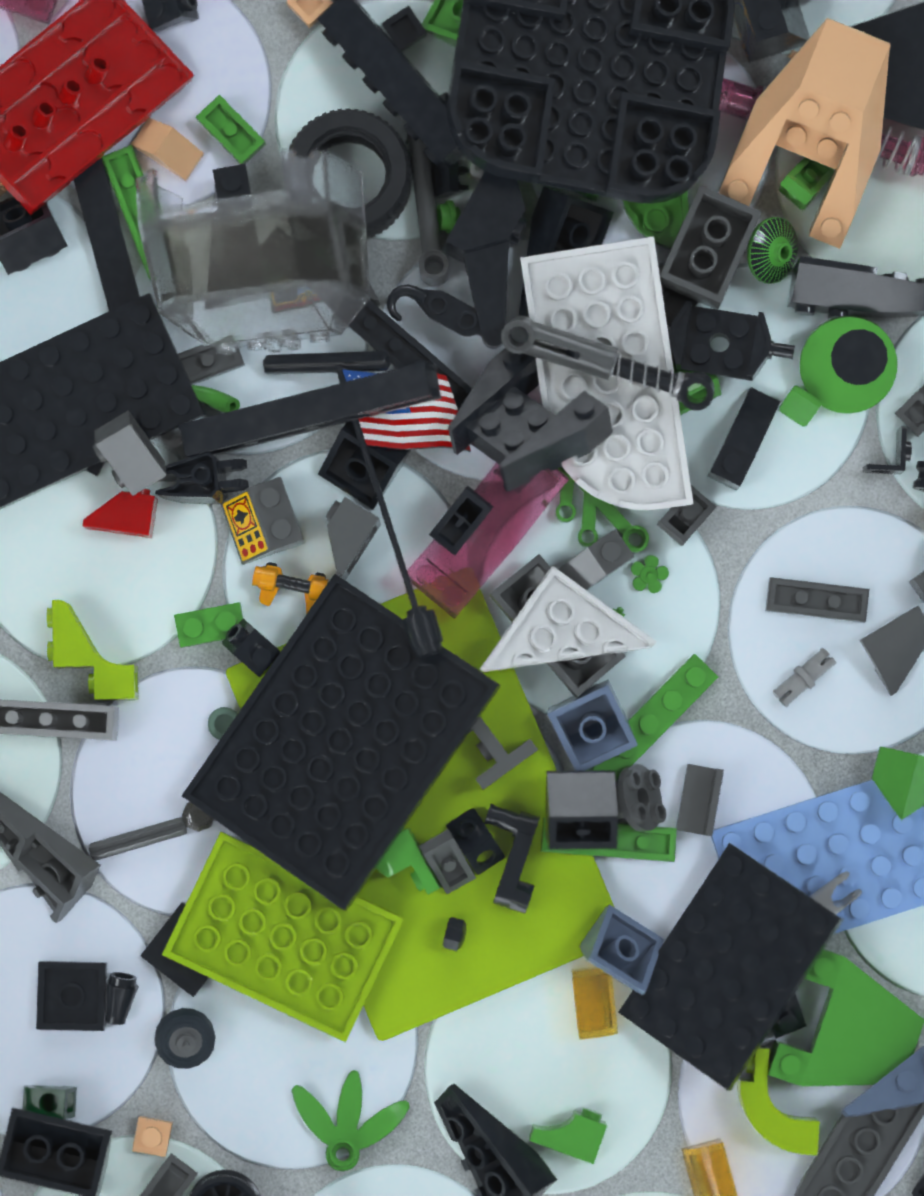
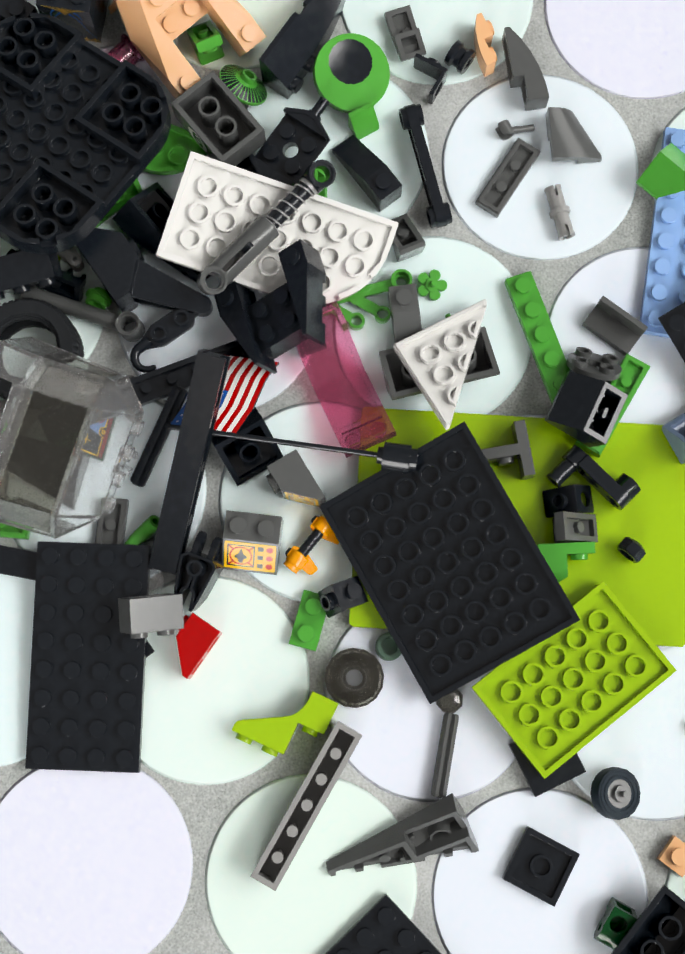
camera: 60 degrees left, 5 degrees down
black cone [105,972,139,1025] -> none
black slope [429,486,494,556] -> none
sand blue slope [547,679,638,771] -> none
none -> clear smoke wheel [325,648,384,708]
none -> black piece [399,104,452,228]
none -> dark grey hand [495,120,535,140]

